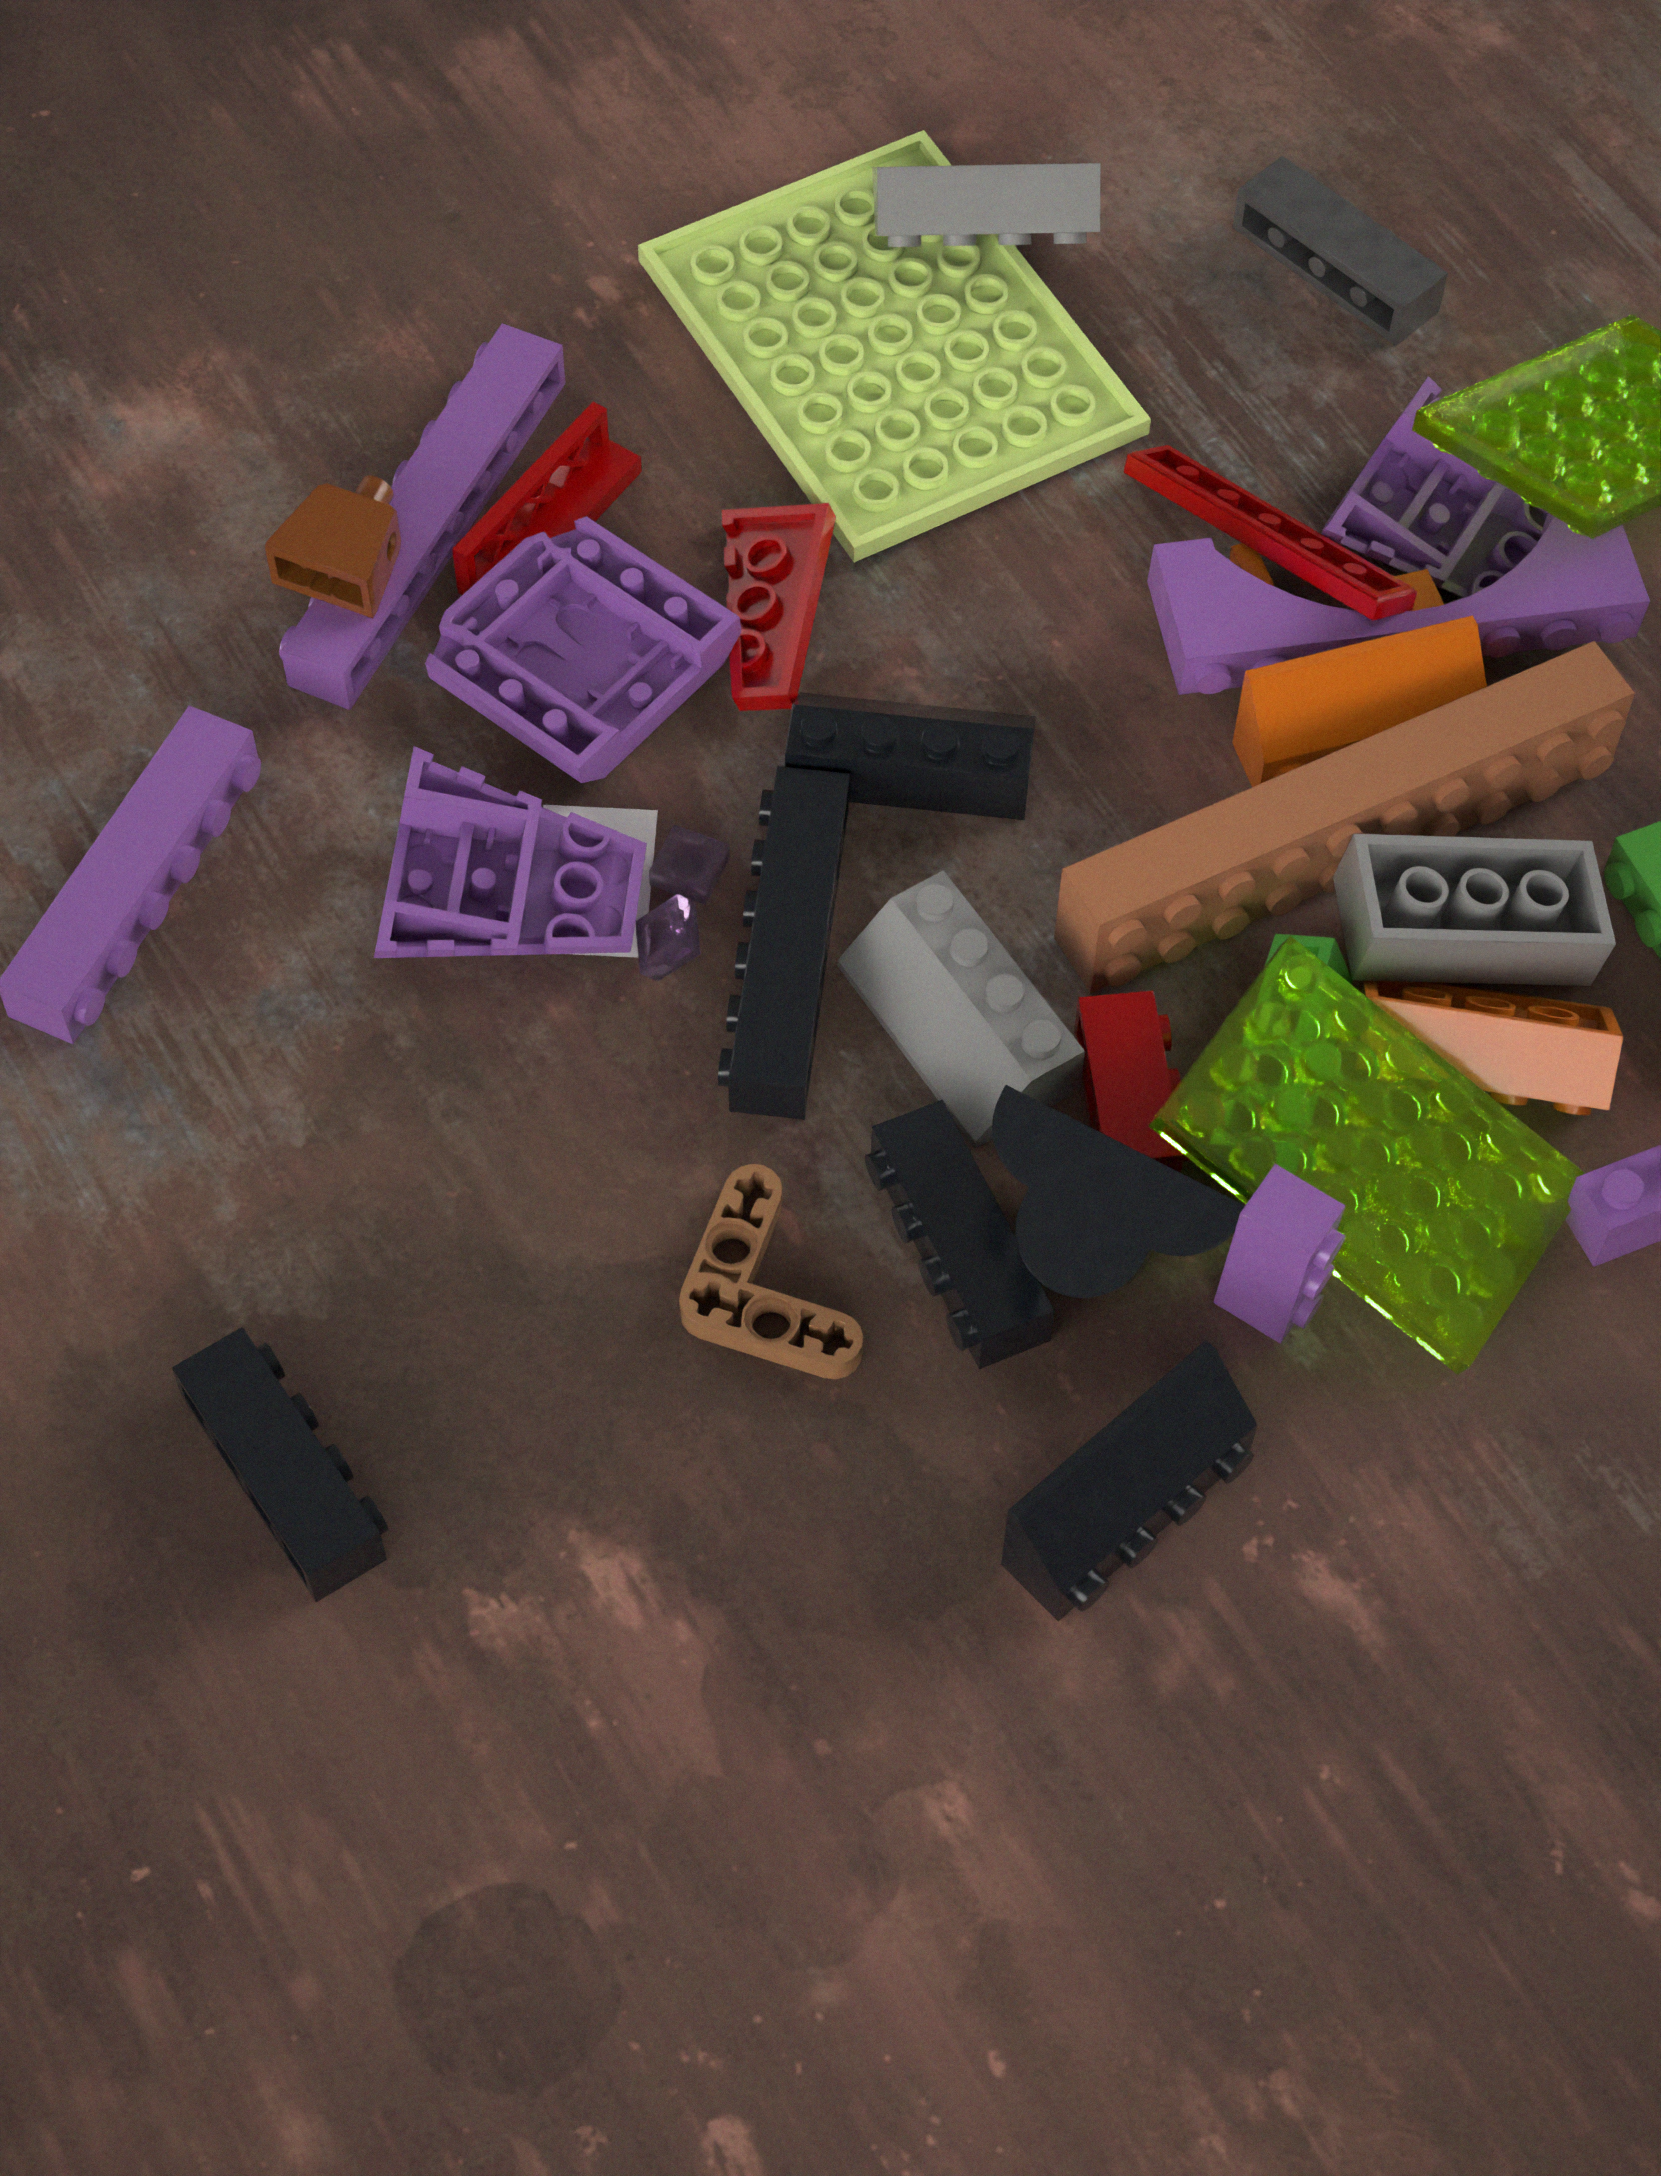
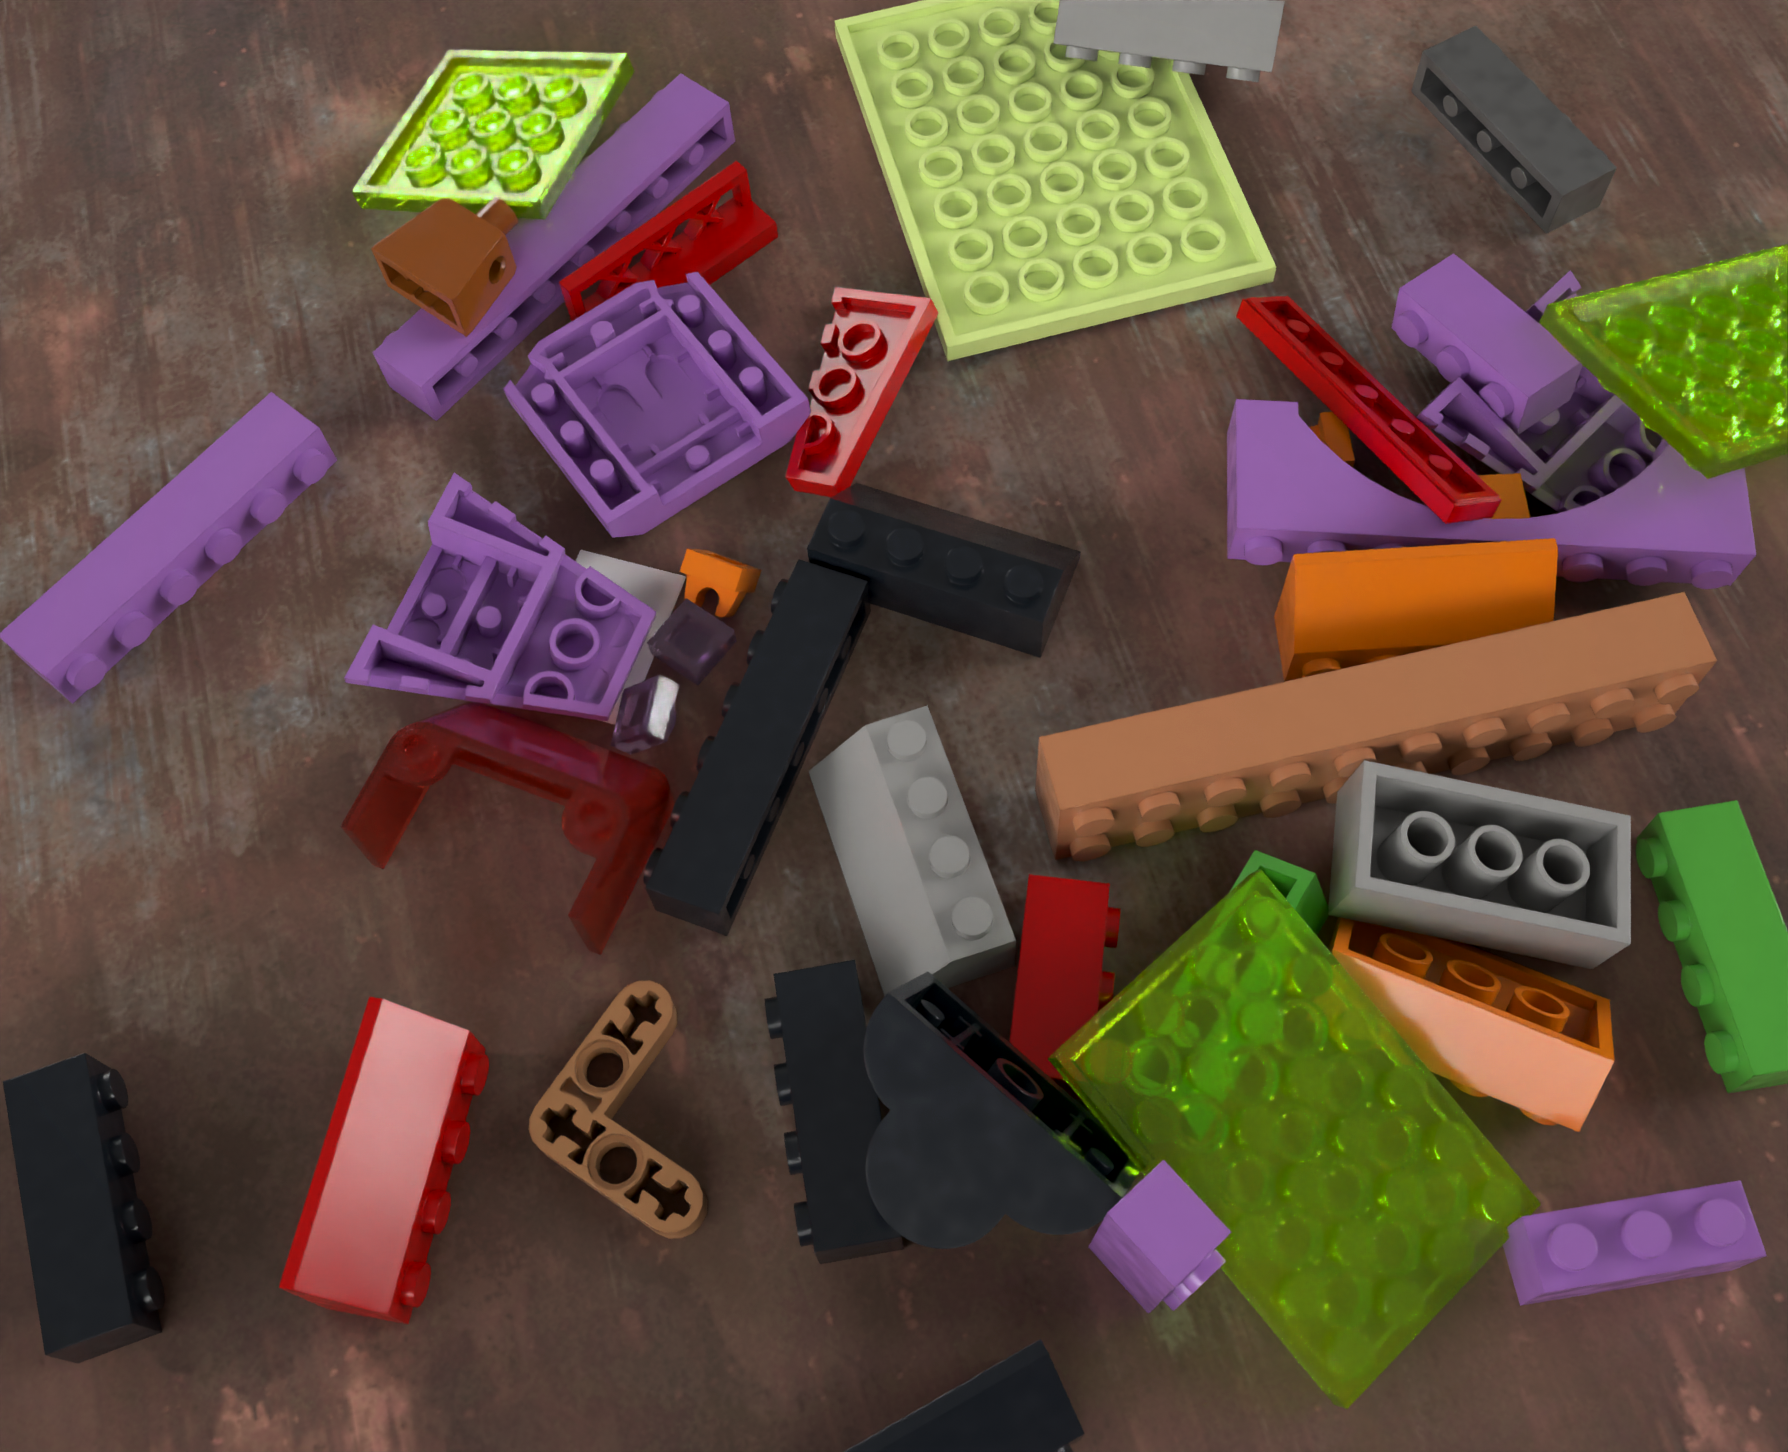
camera: 20 degrees right, 5 degrees up
none -> slope [278,996,489,1324]
none -> clear red windscreen [340,702,674,955]
none -> clear neon green plate [352,50,635,220]
none -> orange tile [680,548,762,617]
none -> medium lavender brick [1392,253,1584,435]

